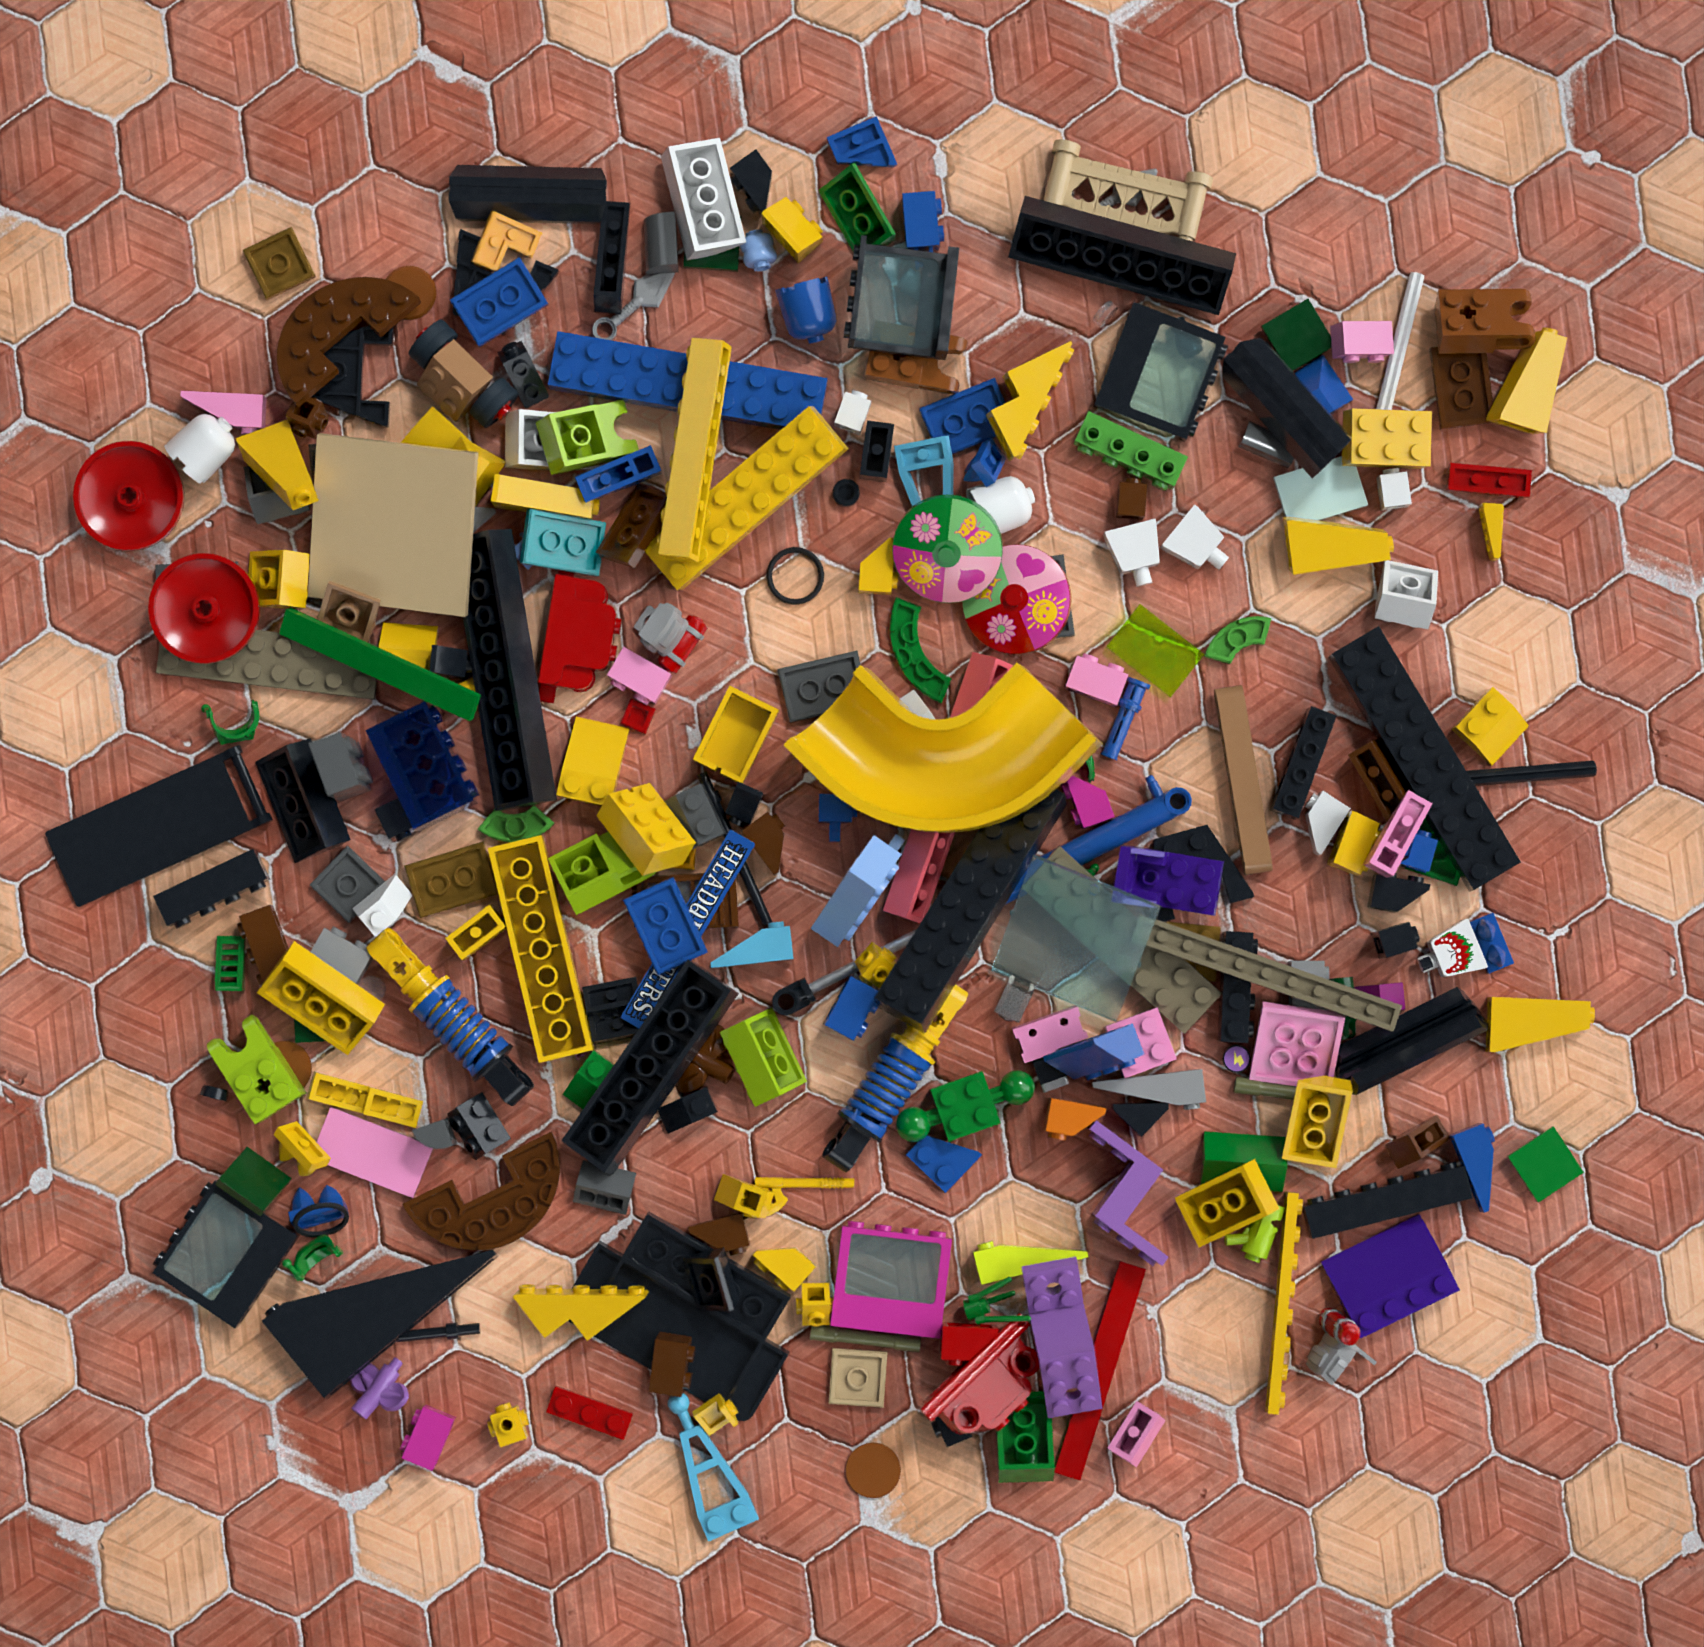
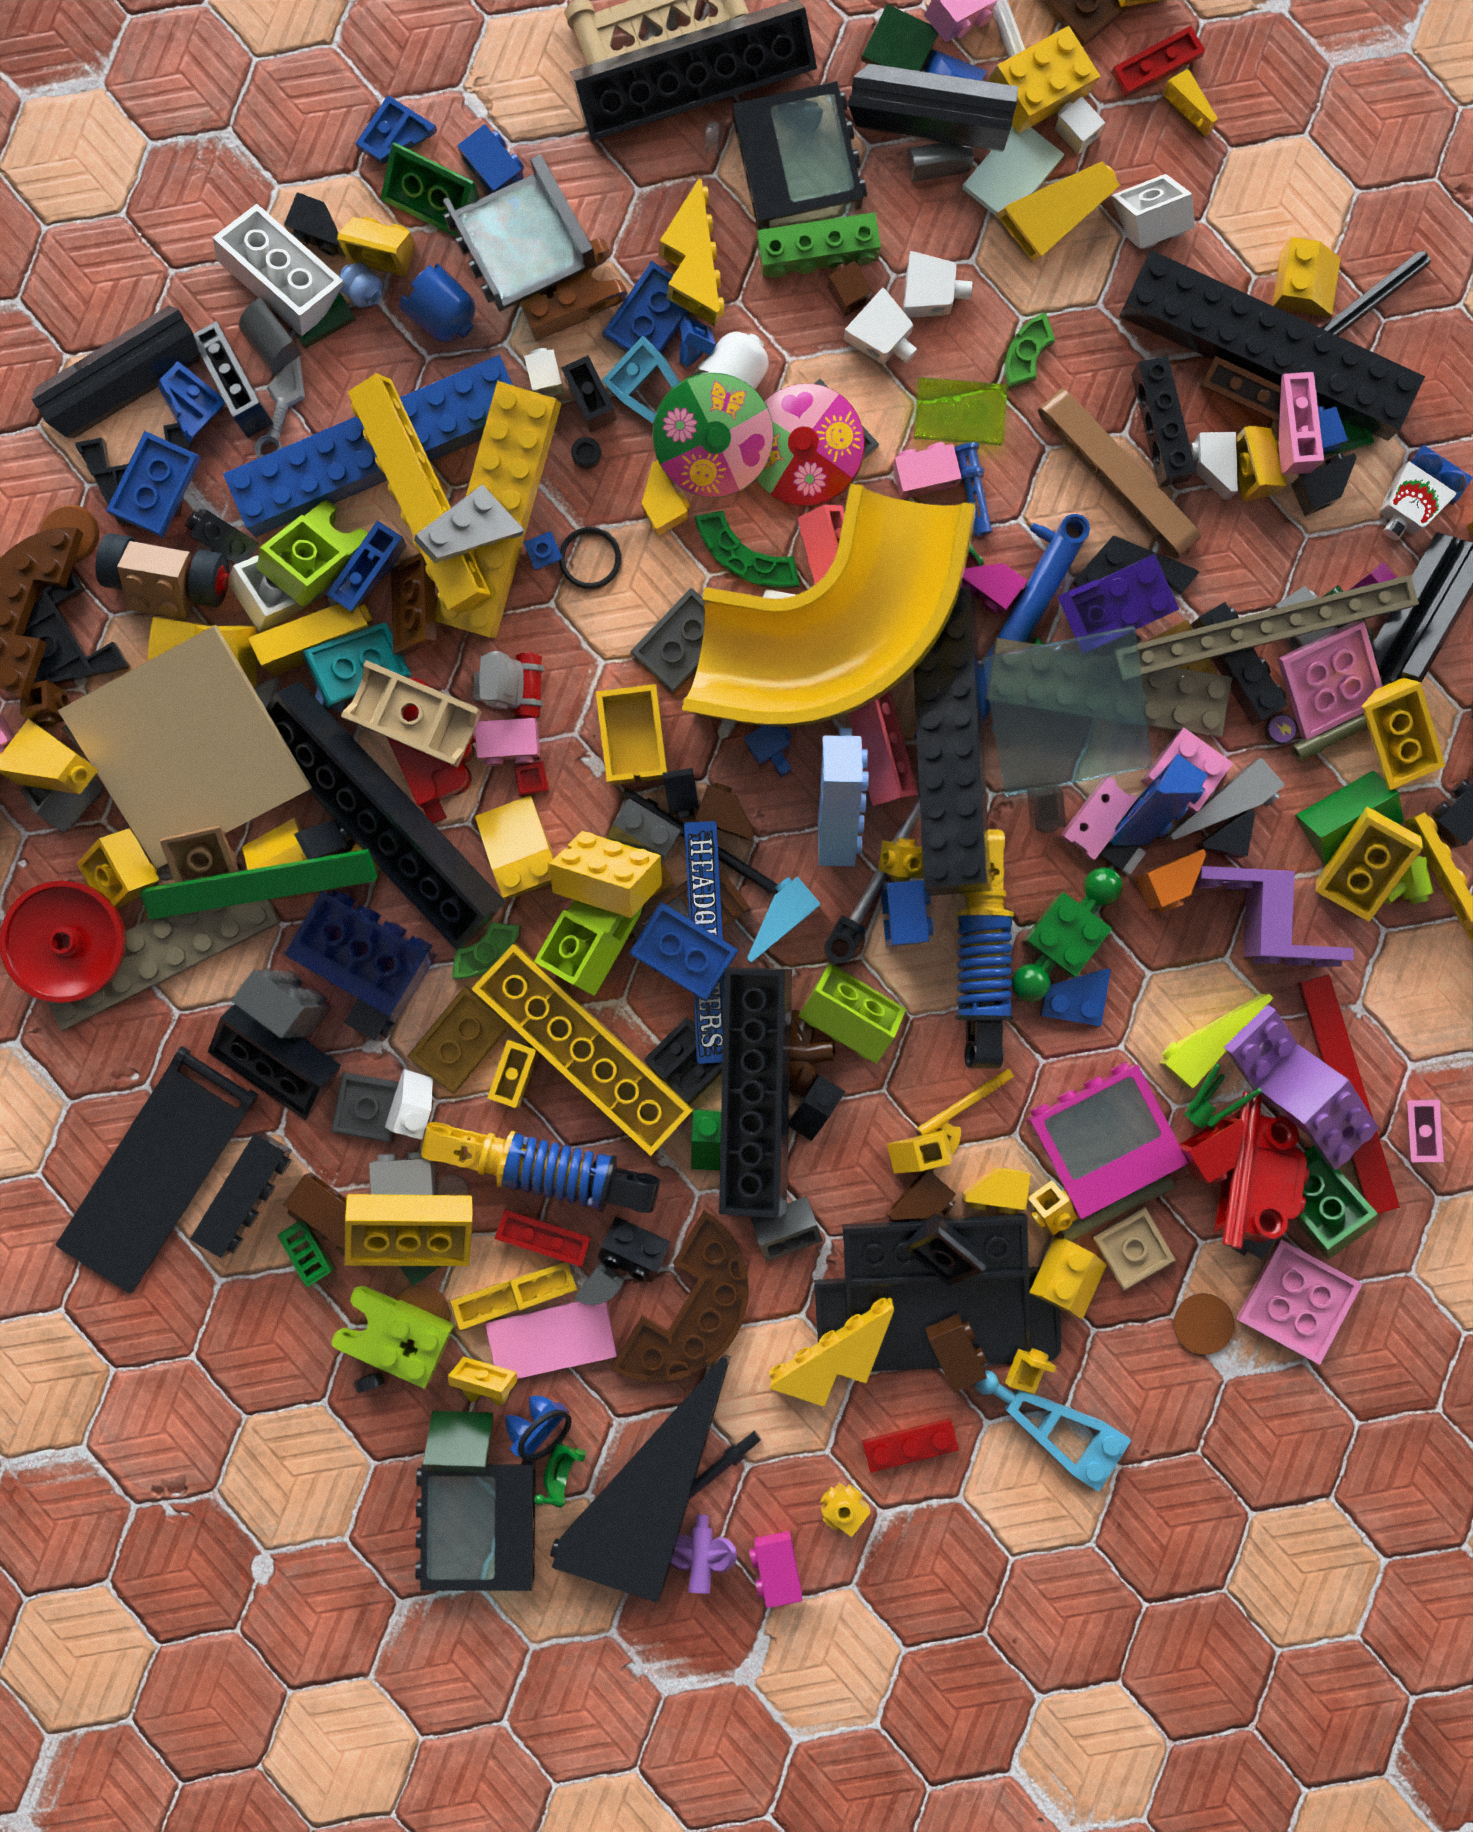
camera: 25 degrees left, 0 degrees up
green helmet [201,700,260,745] -> none
light orange tile [471,211,542,272] -> none
black brick [1371,922,1420,959] -> none
none -> blue wing [158,362,226,442]
none -> tan piece [341,660,482,768]
none -> light grey wing [414,484,525,563]
none -> red plate [495,1209,591,1267]
none -> blue bracket [523,531,562,570]
none -> yellow slope [1029,1237,1107,1320]
none -> bright pink plate [1236,1238,1362,1365]

